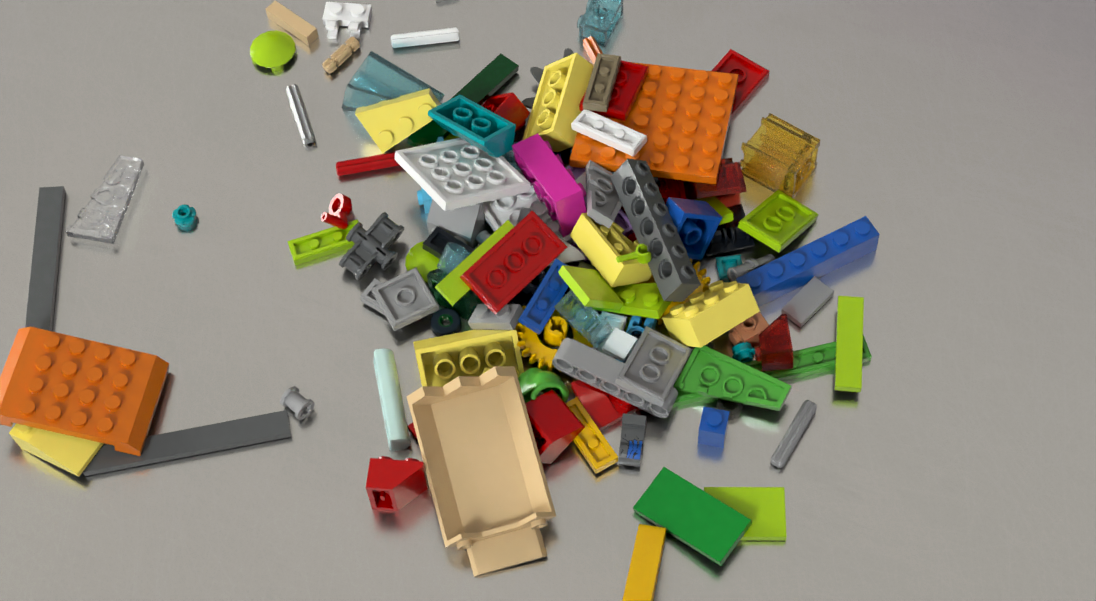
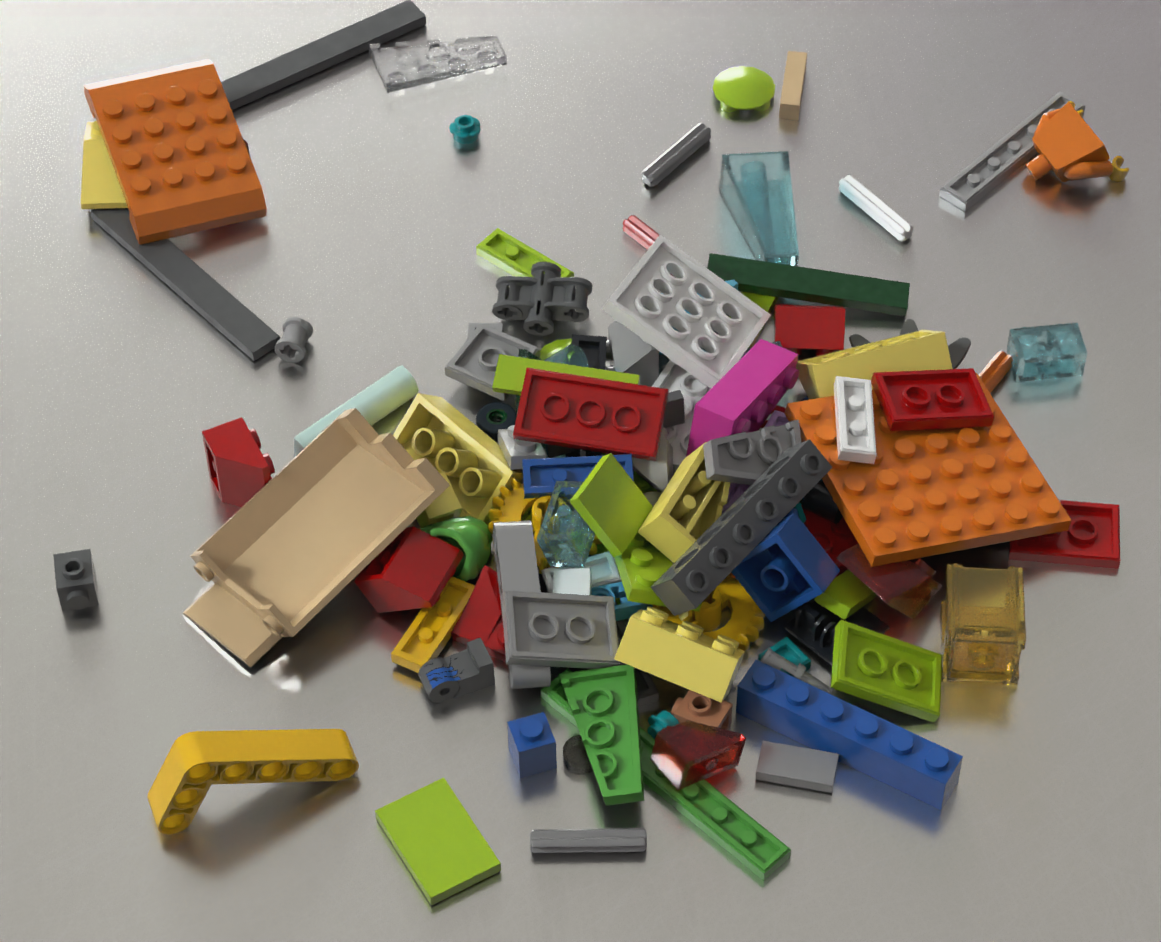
camera: 55 degrees right, 10 degrees down
red plate [321,193,352,229] -> none
white plate [322,2,372,41] -> none
tan axle [322,36,360,74] -> none
light yellow wedge [355,88,441,153] -> none
teal slope [428,95,516,158] -> none
dark tan tile [583,53,621,112] -> none
lime hand [616,244,652,264] -> none
green tile [633,467,752,566] -> none
lime tile [834,296,864,392] -> none

